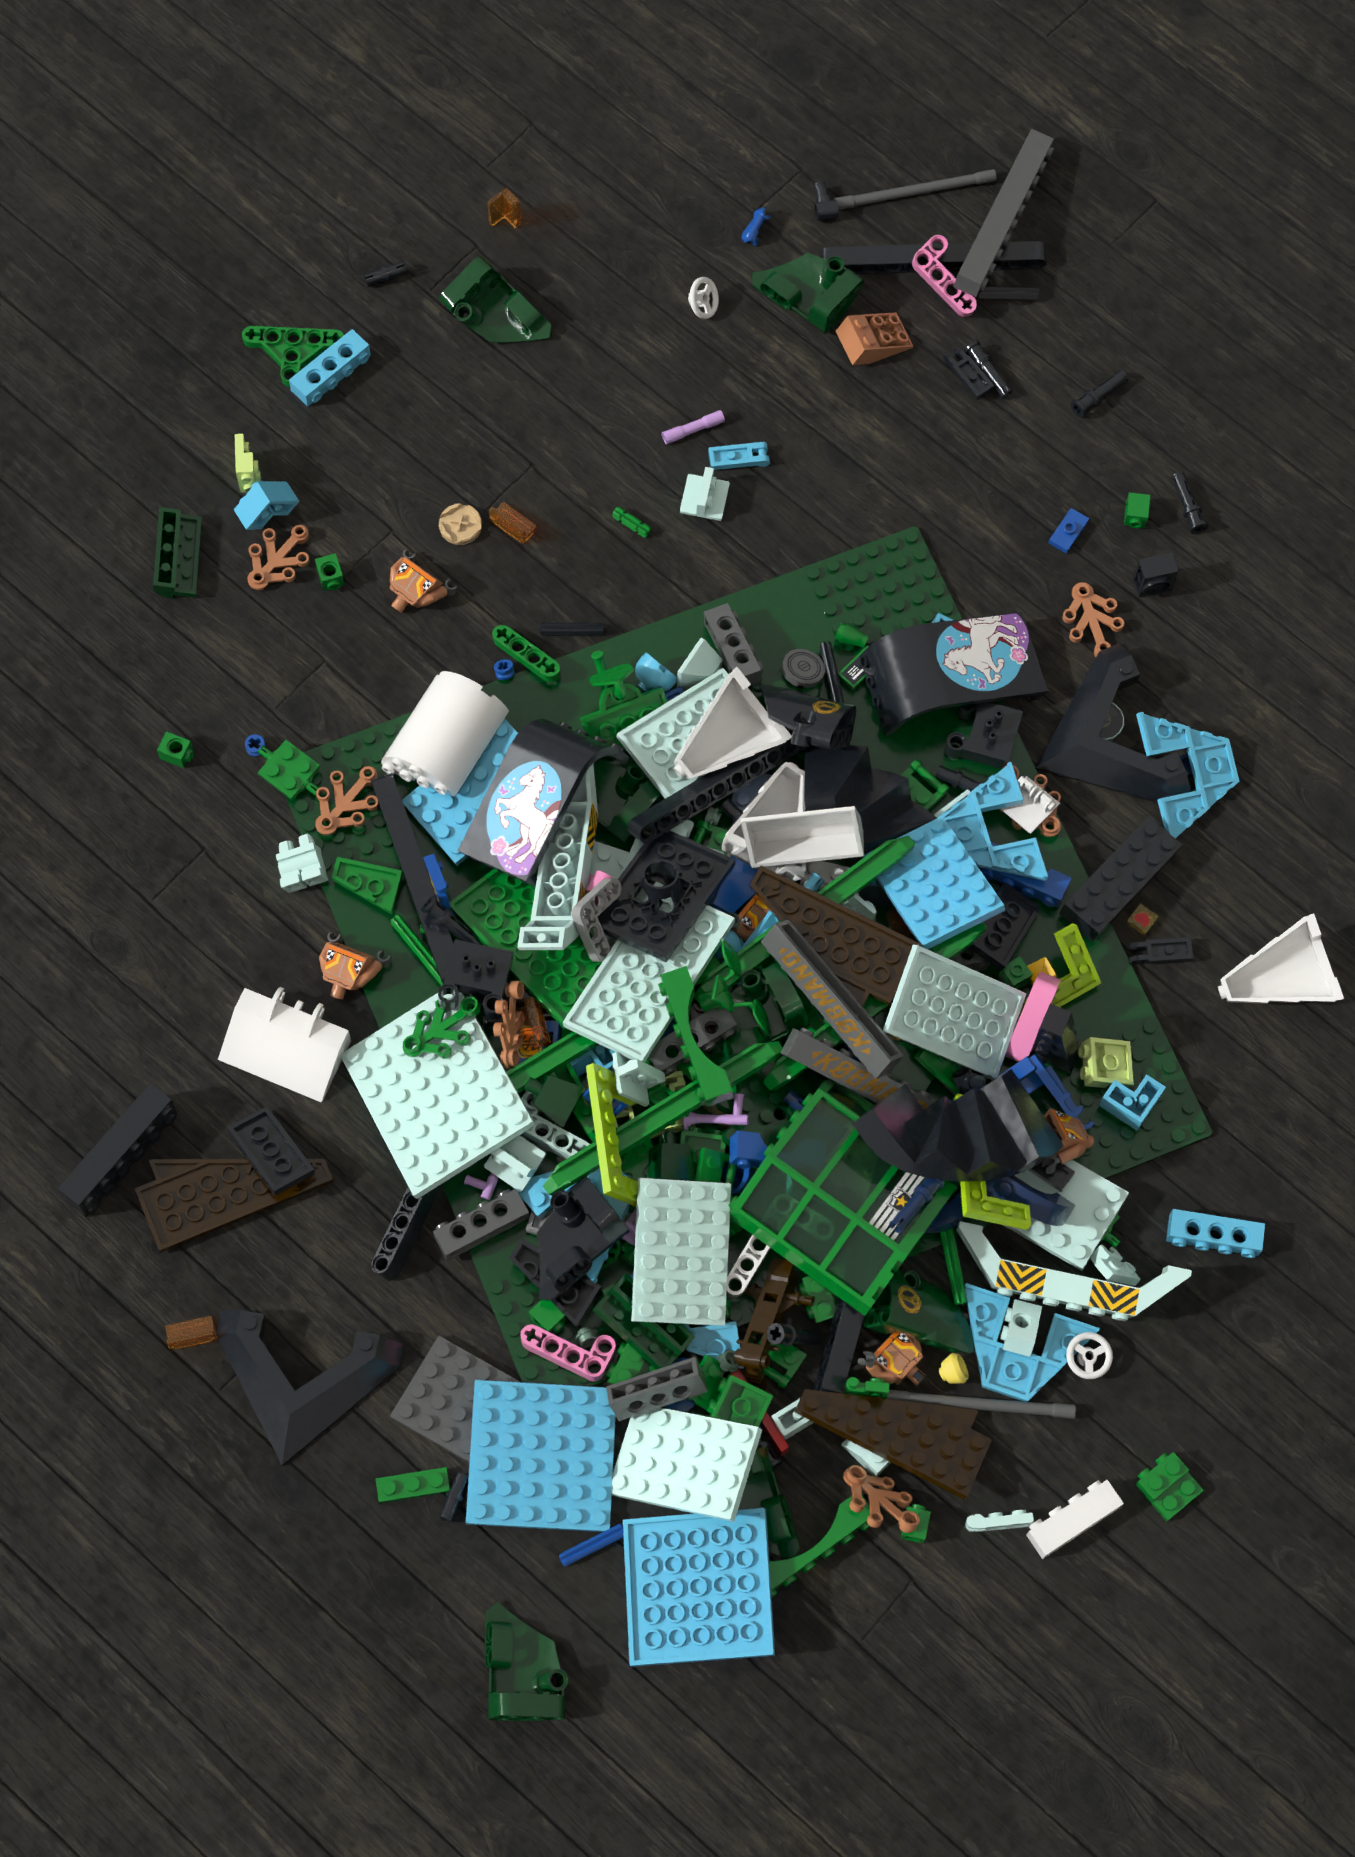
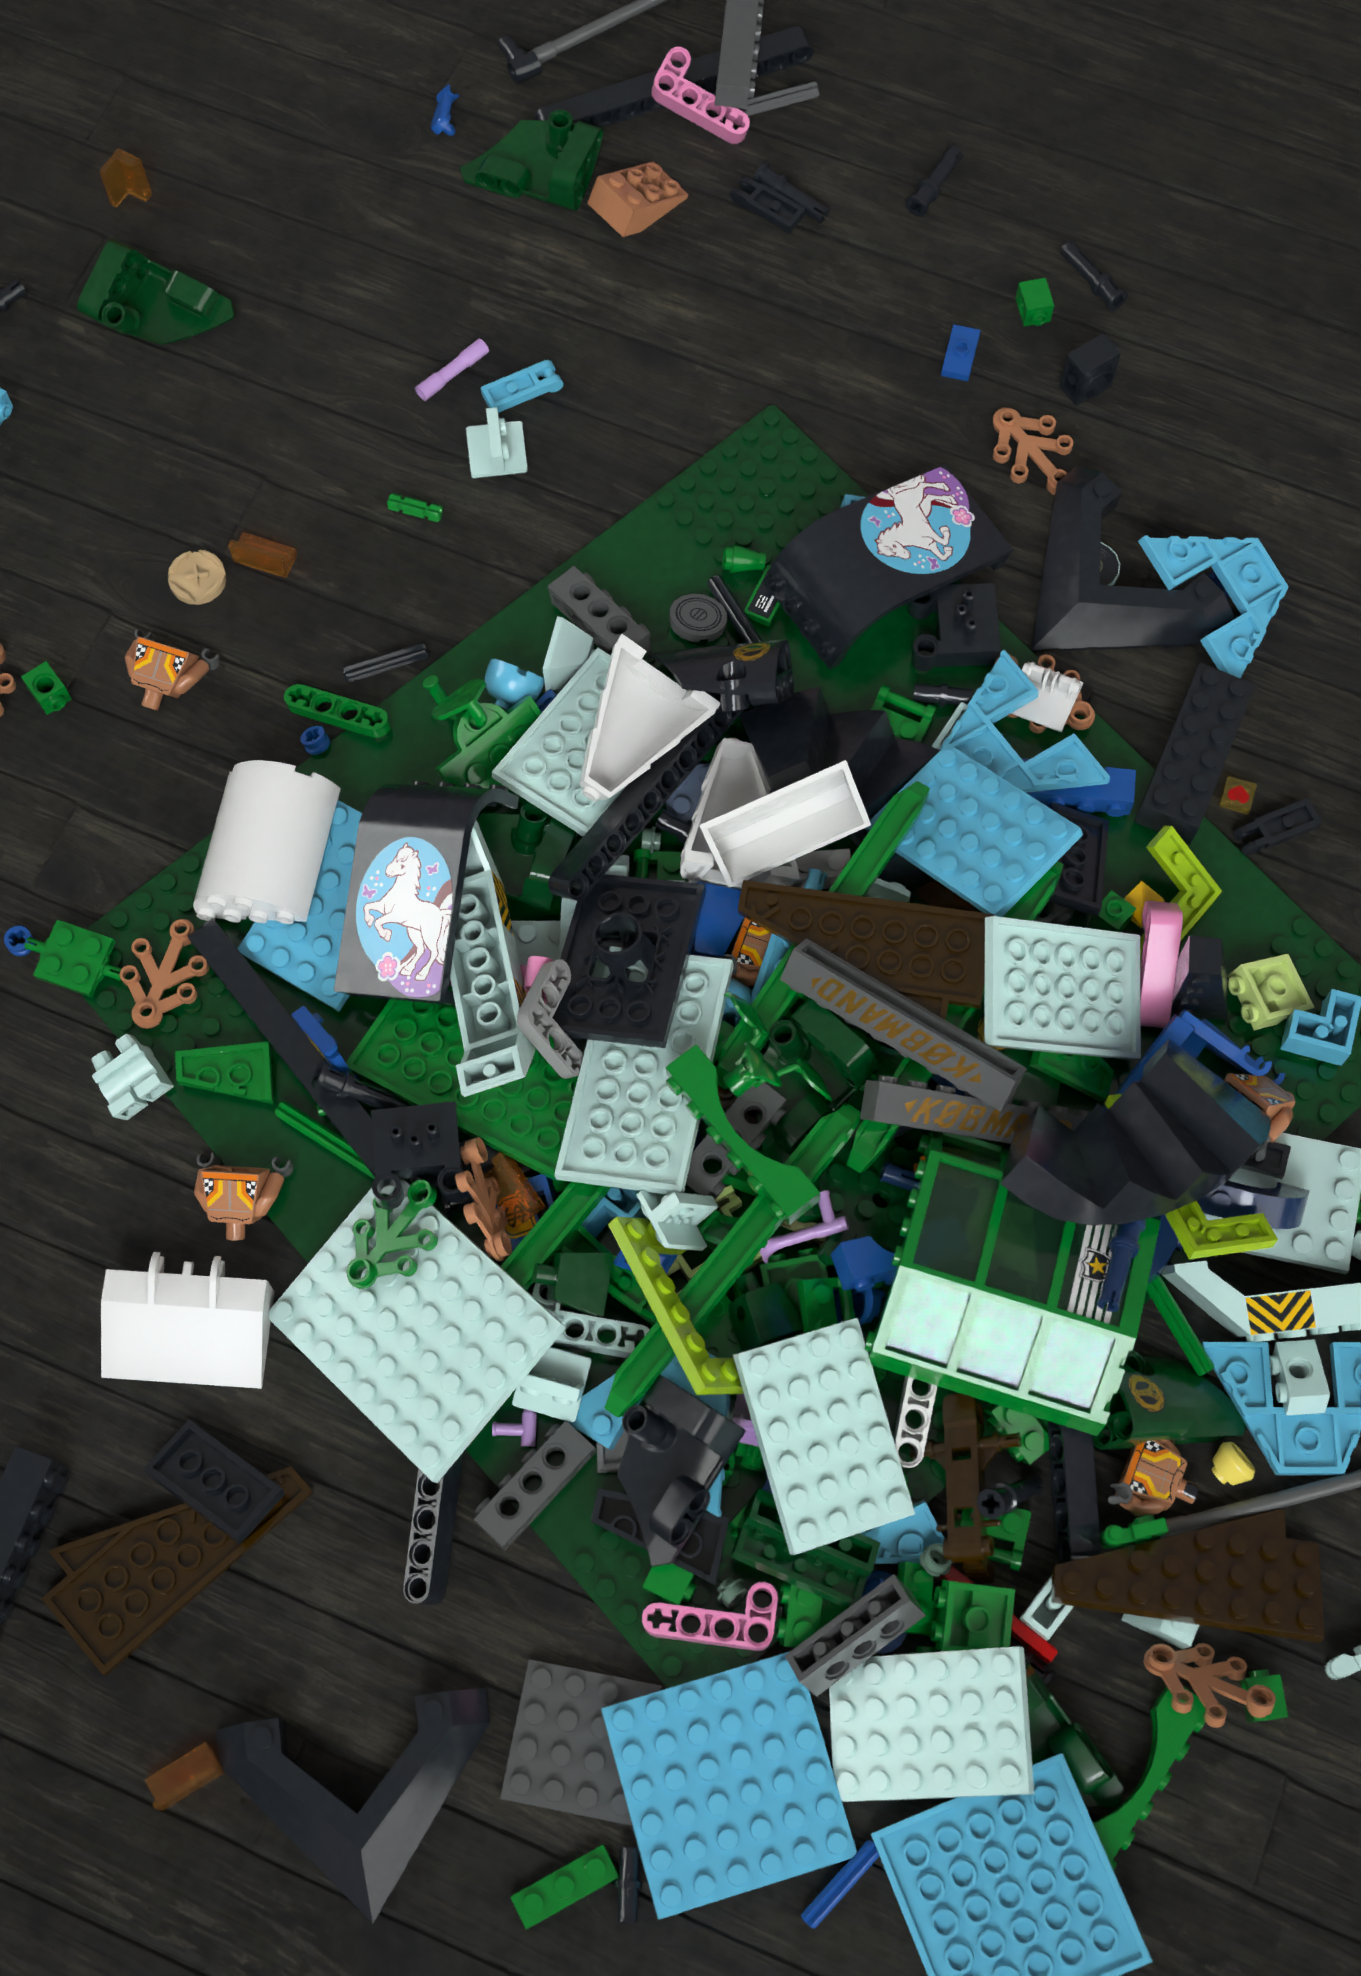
camera: 15 degrees left, 0 degrees up
white piece [688,277,719,319] -> none
black pin [952,1067,994,1095] -> none

